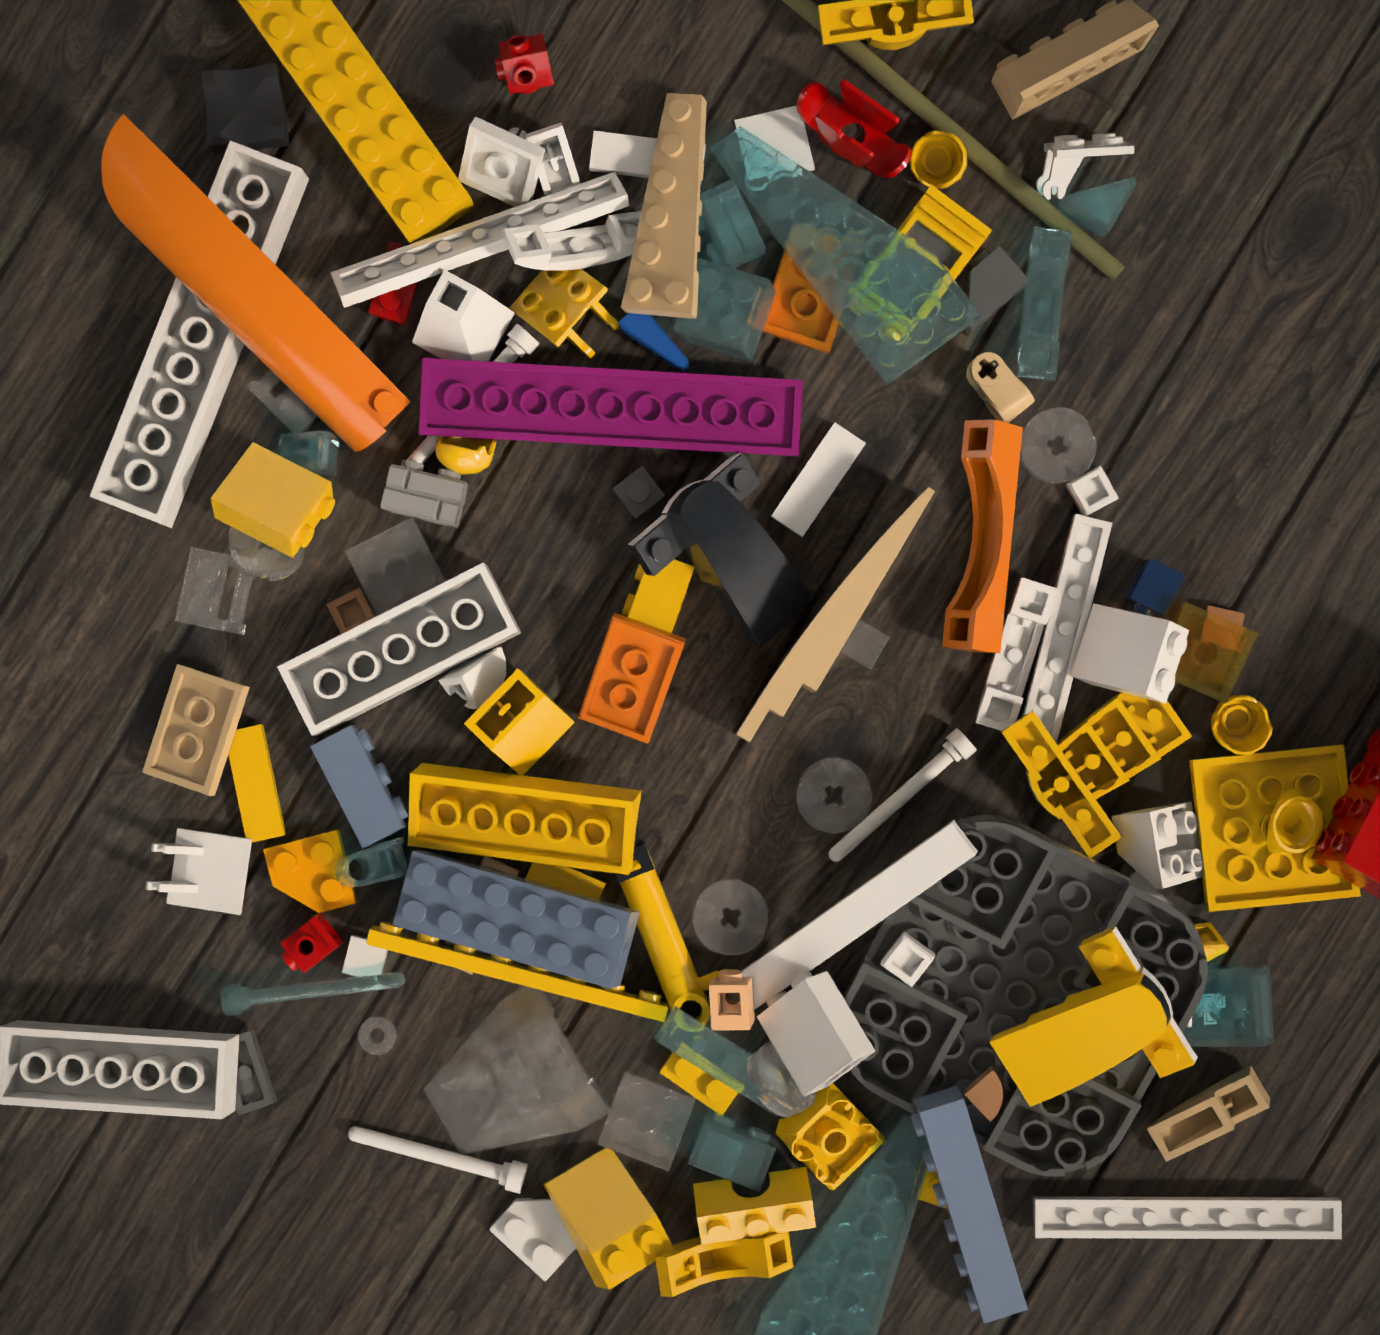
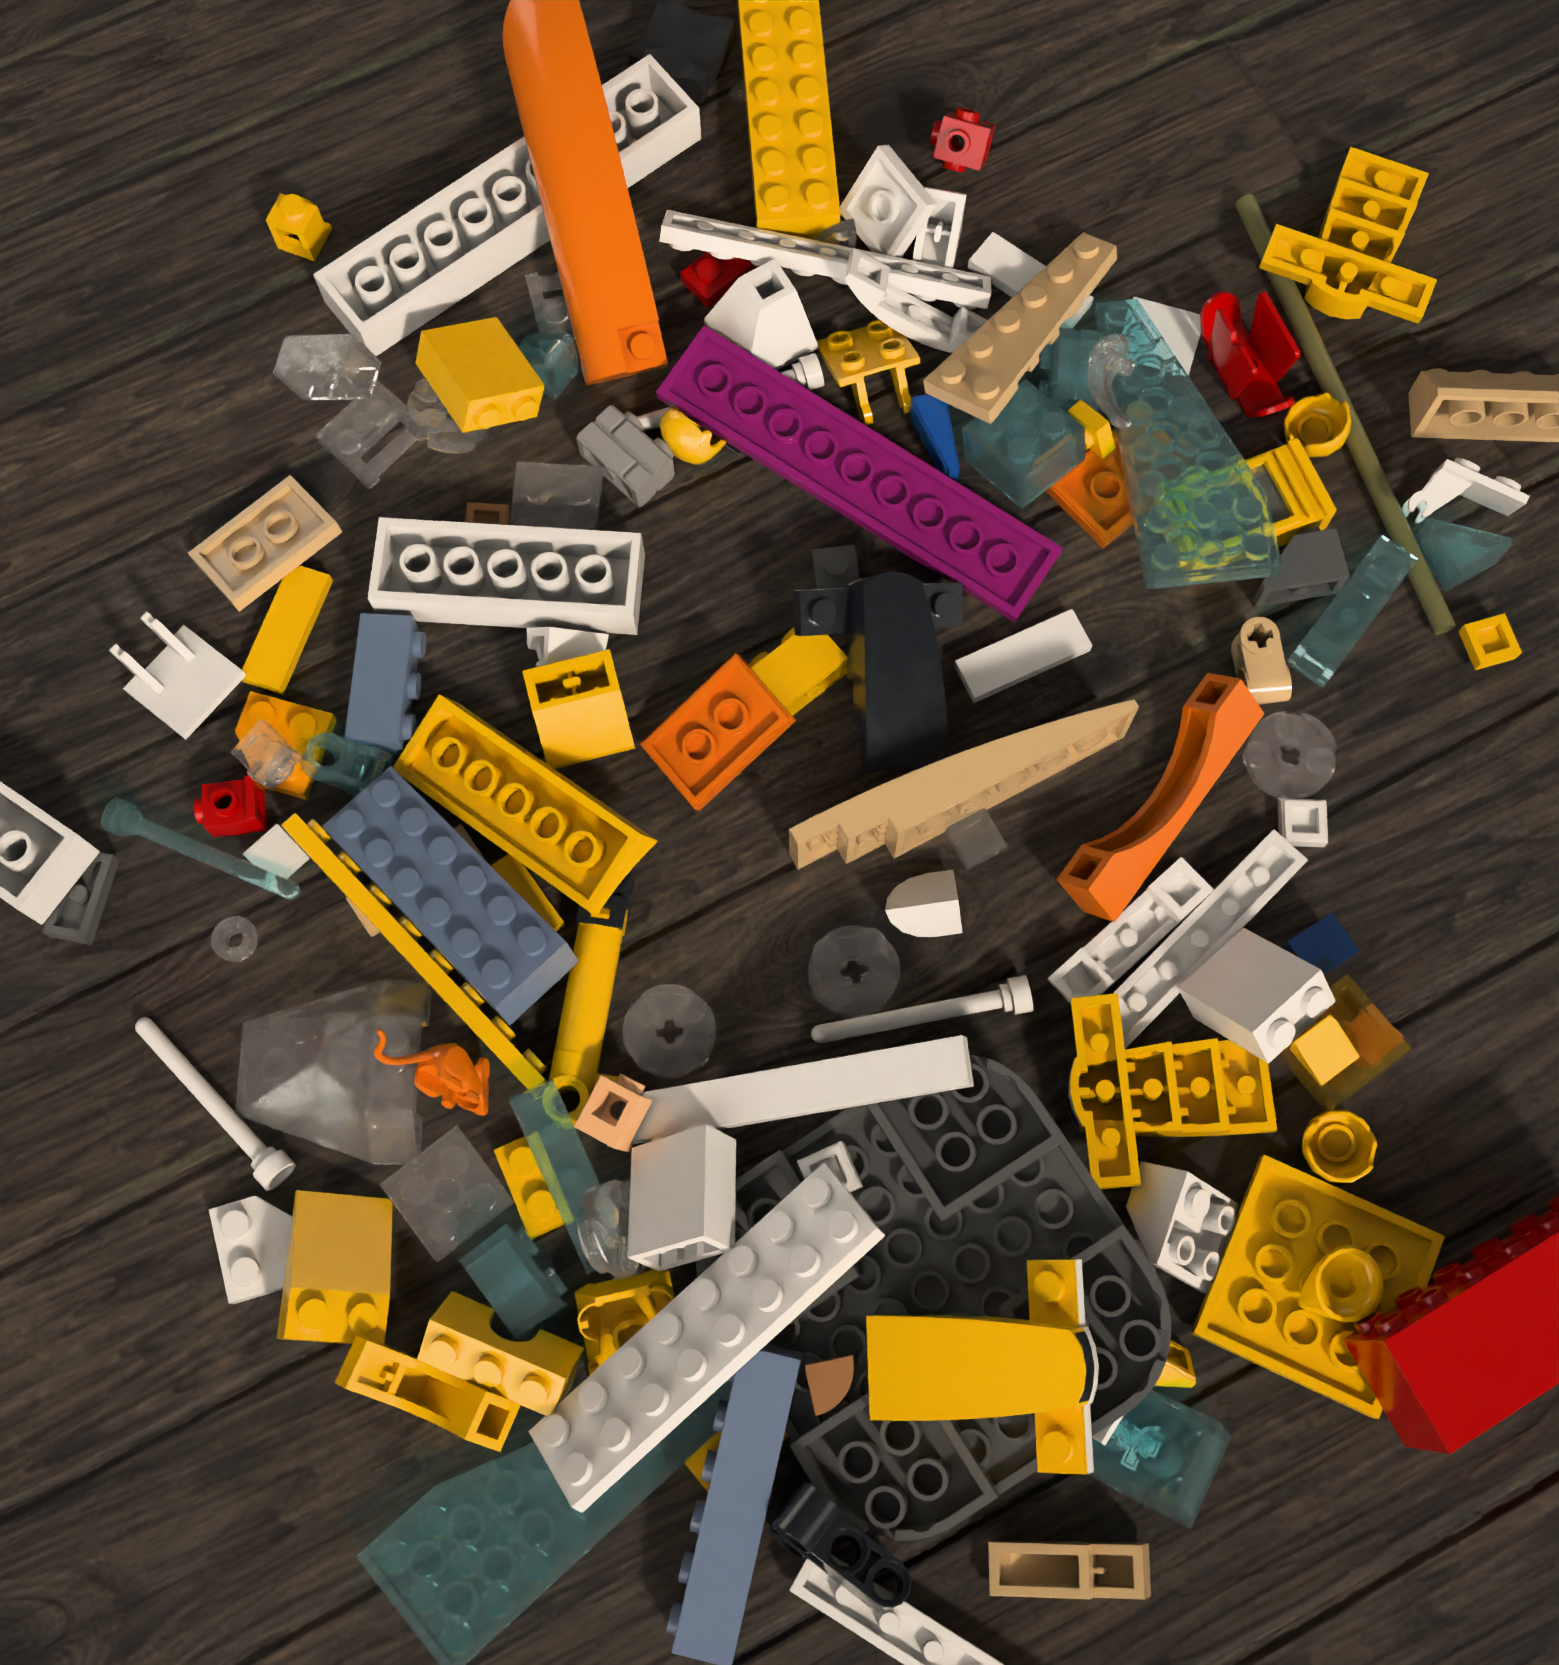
camera: 30 degrees right, 15 degrees down
none -> clear bracket [231,719,303,790]
none -> yellow brick [266,193,332,261]
none -> clear brick [273,334,382,400]
none -> orange animal [374,1028,490,1116]
none -> white plate [528,1163,885,1513]
none -> black piece [767,1481,912,1611]
none -> clear tile [816,218,856,249]
none -> white brick [885,870,963,937]
none -> yellow plate [1068,400,1116,459]
none -> clear piece [1088,334,1135,430]
none -> yellow slope [1289,1014,1360,1086]
none -> yellow plate [1458,613,1522,670]

